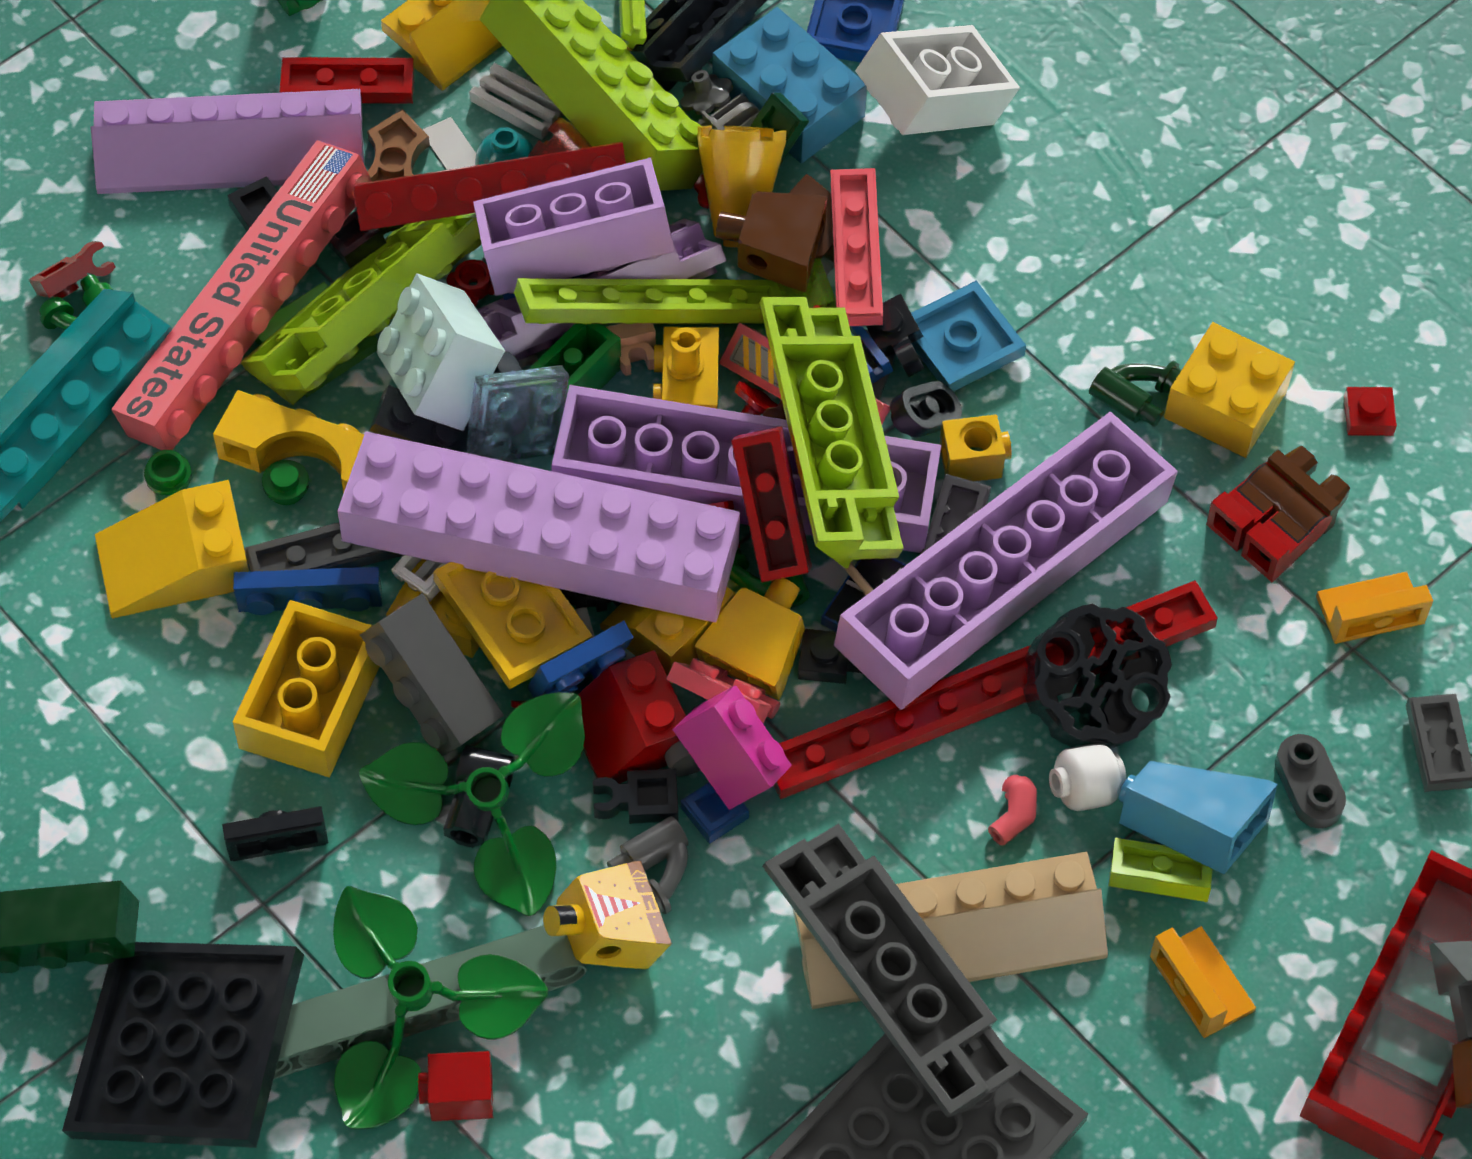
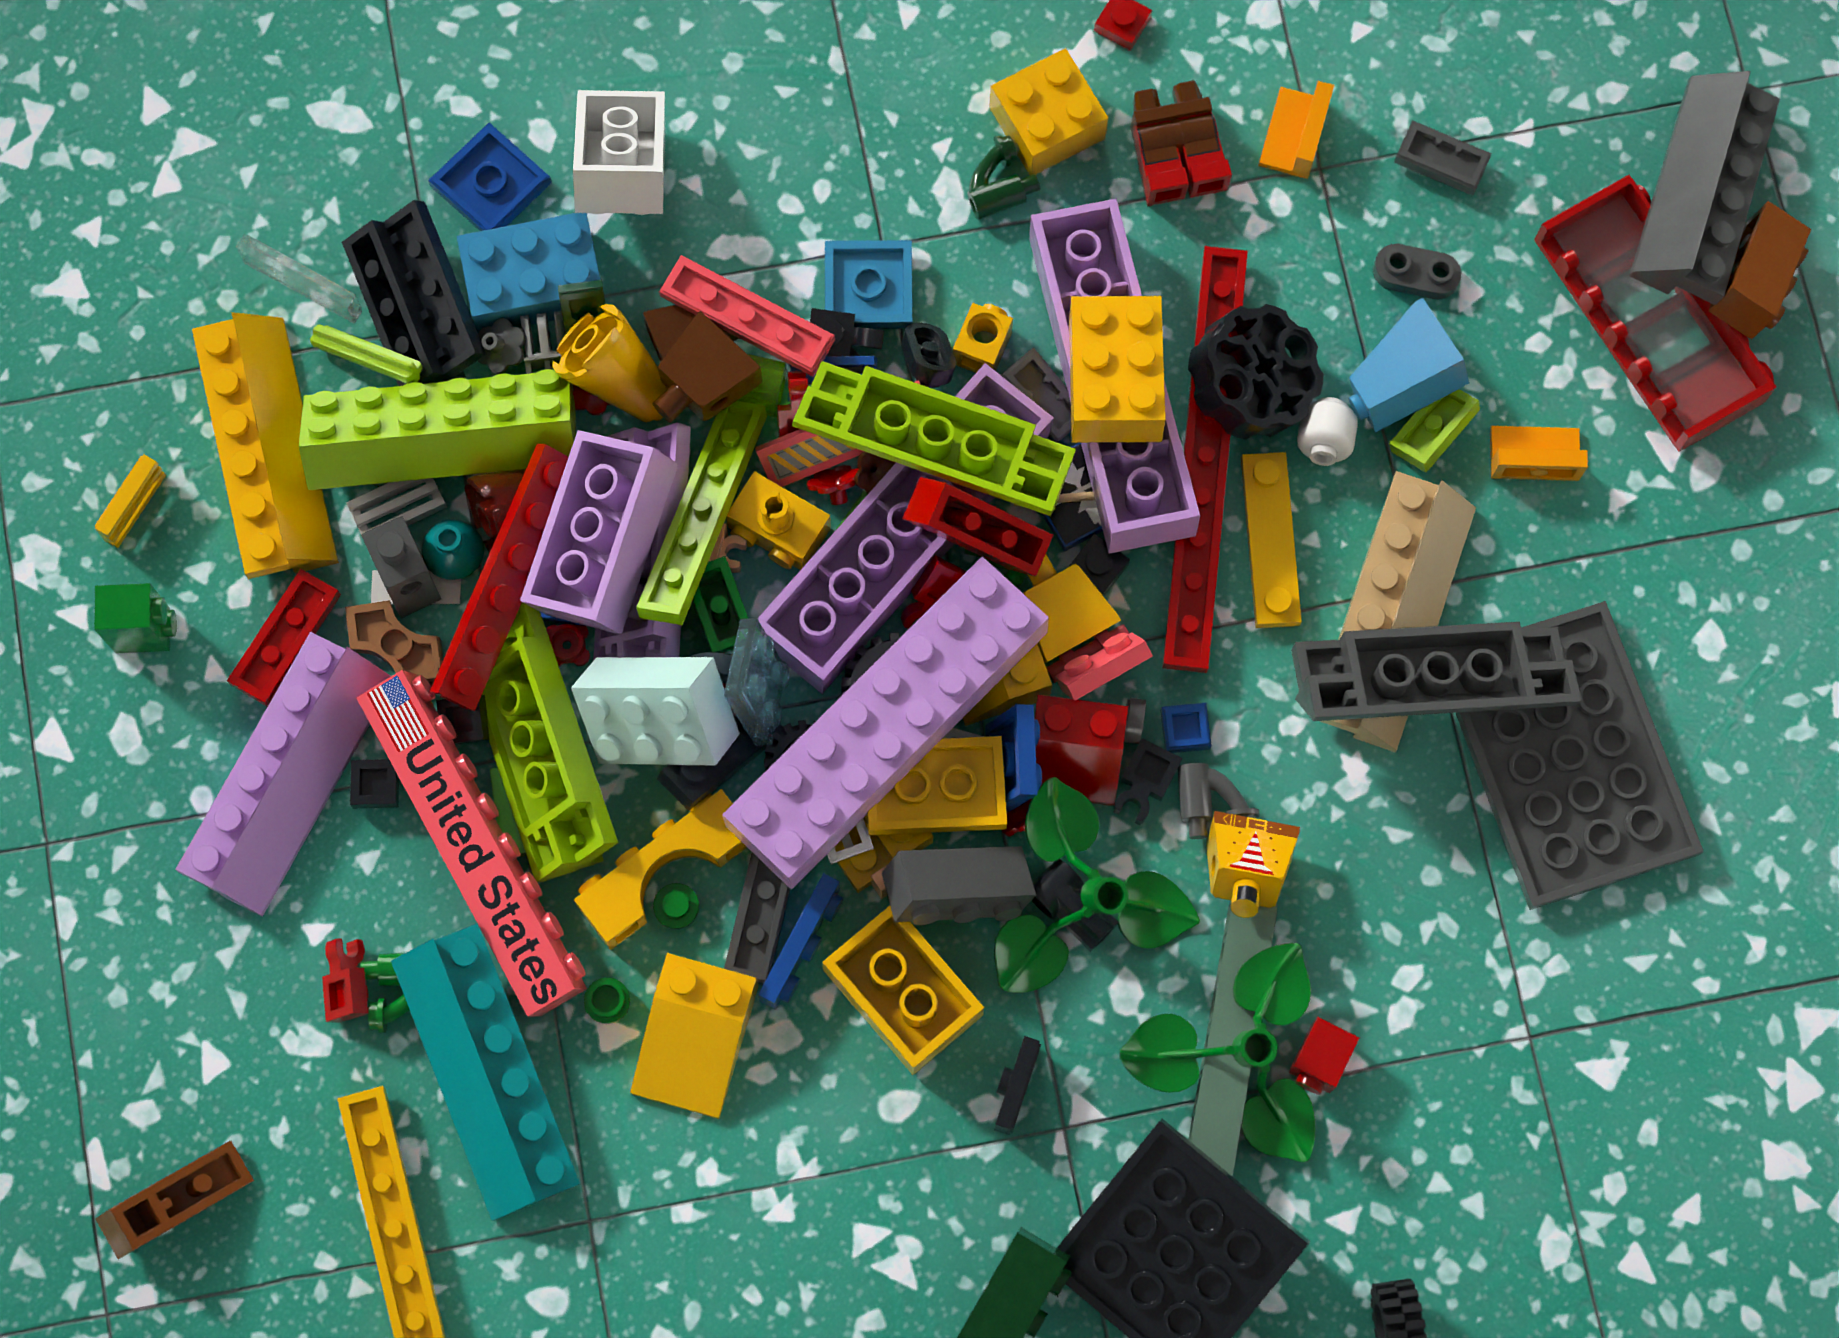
camera: 60 degrees left, 15 degrees up
dark pink brick [673,685,792,810] -> none
coral arm [988,775,1037,846] -> none
none -> dark grey torso [361,516,442,618]
none -> yellow brick [1069,296,1166,443]
none -> yellow plate [1241,452,1302,628]

